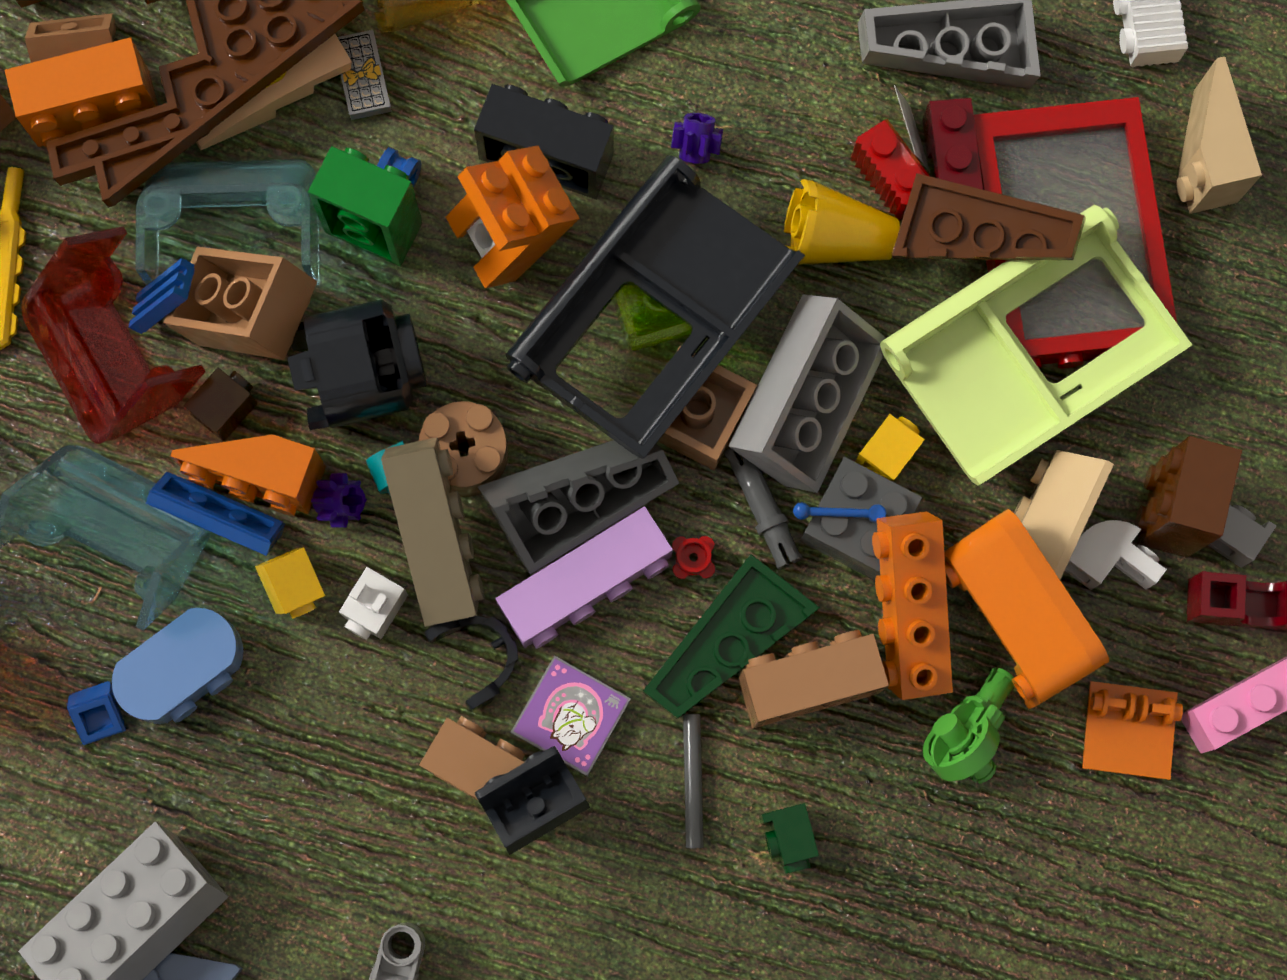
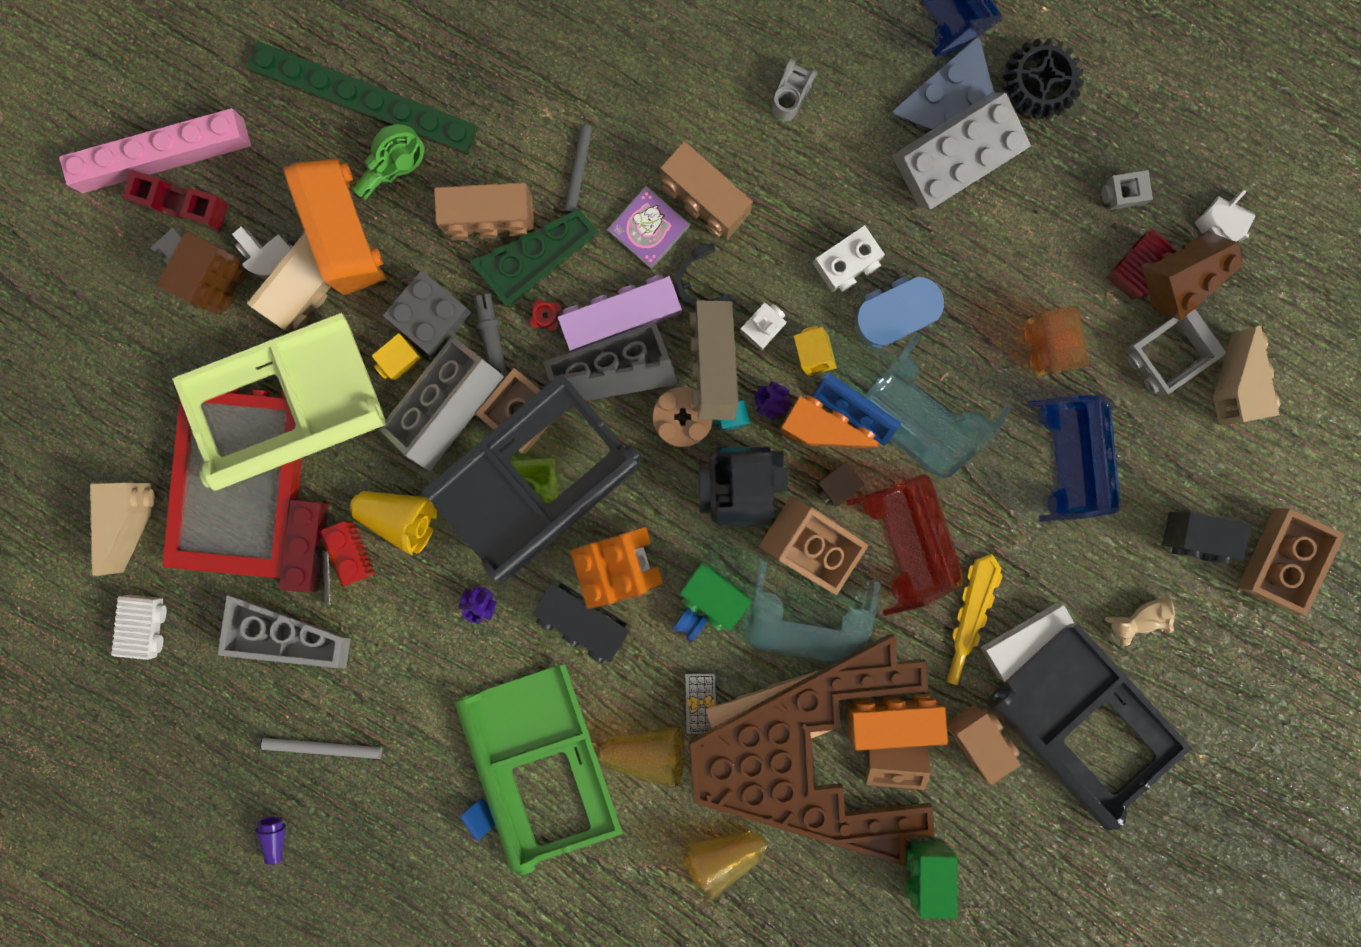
camera: 160 degrees left, 10 degrees up
blue slope [67,681,126,745] -> none
blue tile [128,258,195,334] -> none
black bracket [475,746,590,855] -> none
dark green brick [759,803,819,874] -> none
blue hinge [793,502,886,523] -> none
orange brick [872,511,953,700] -> none
reddish brown wing [892,173,1086,260] -> none
orange hinge [1082,681,1183,780] -> none
none -> dark green plate [247,41,478,155]
none -> white brick [813,225,885,292]

